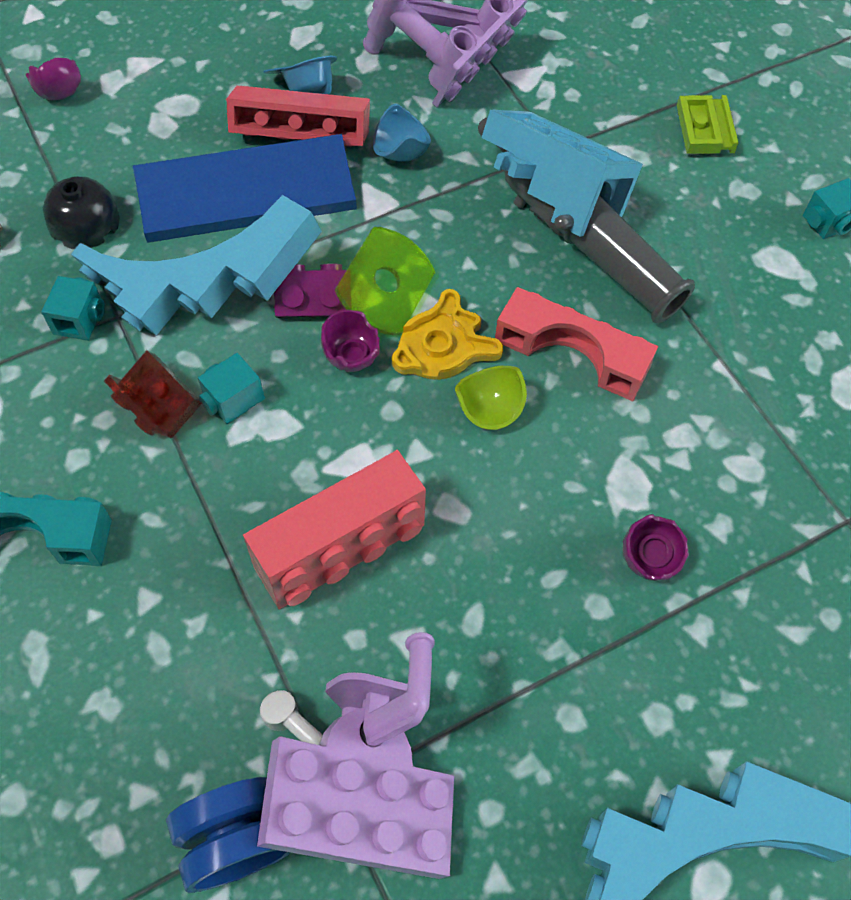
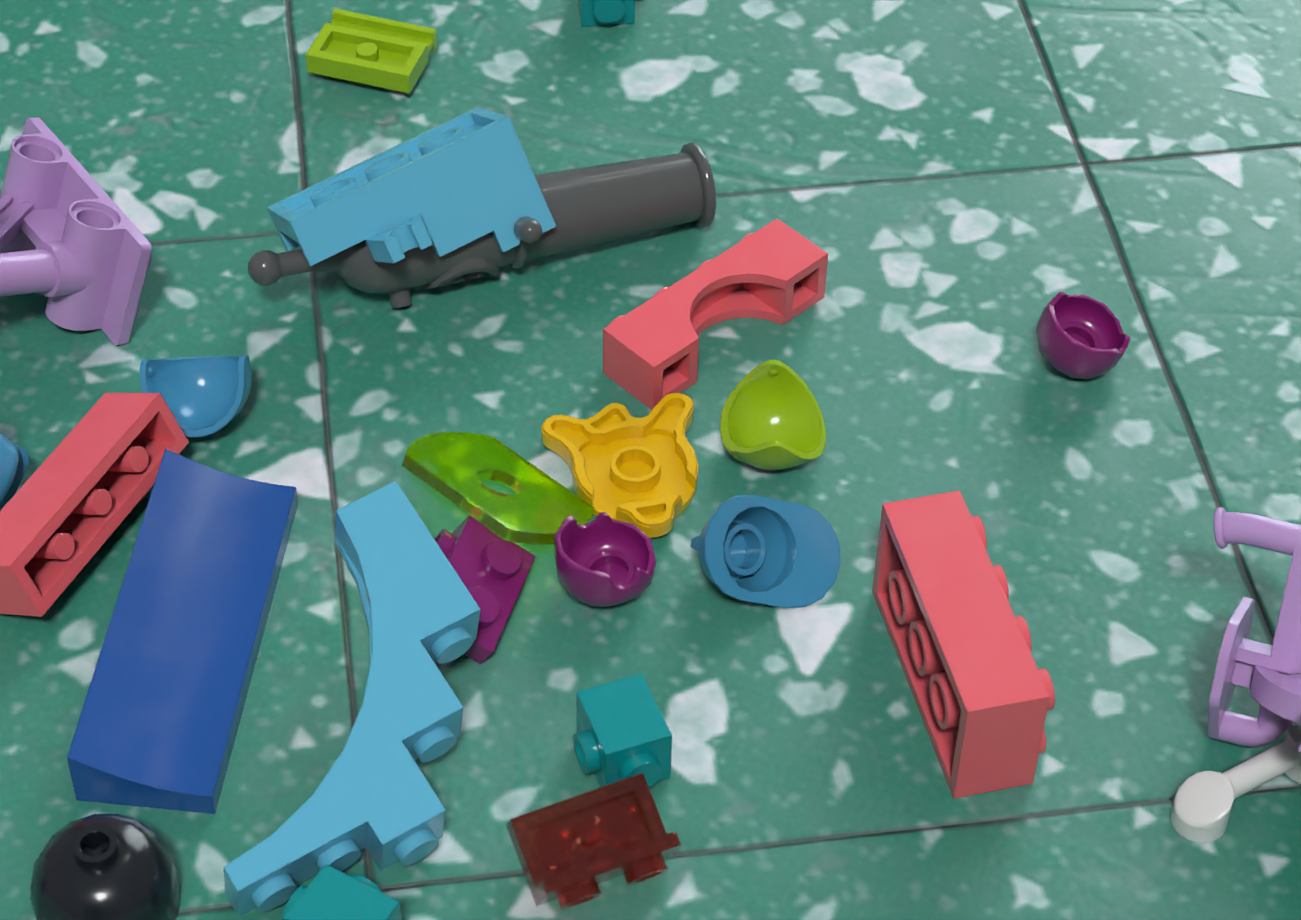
camera: 70 degrees left, 15 degrees down
none -> dark azure piece [690,495,841,608]

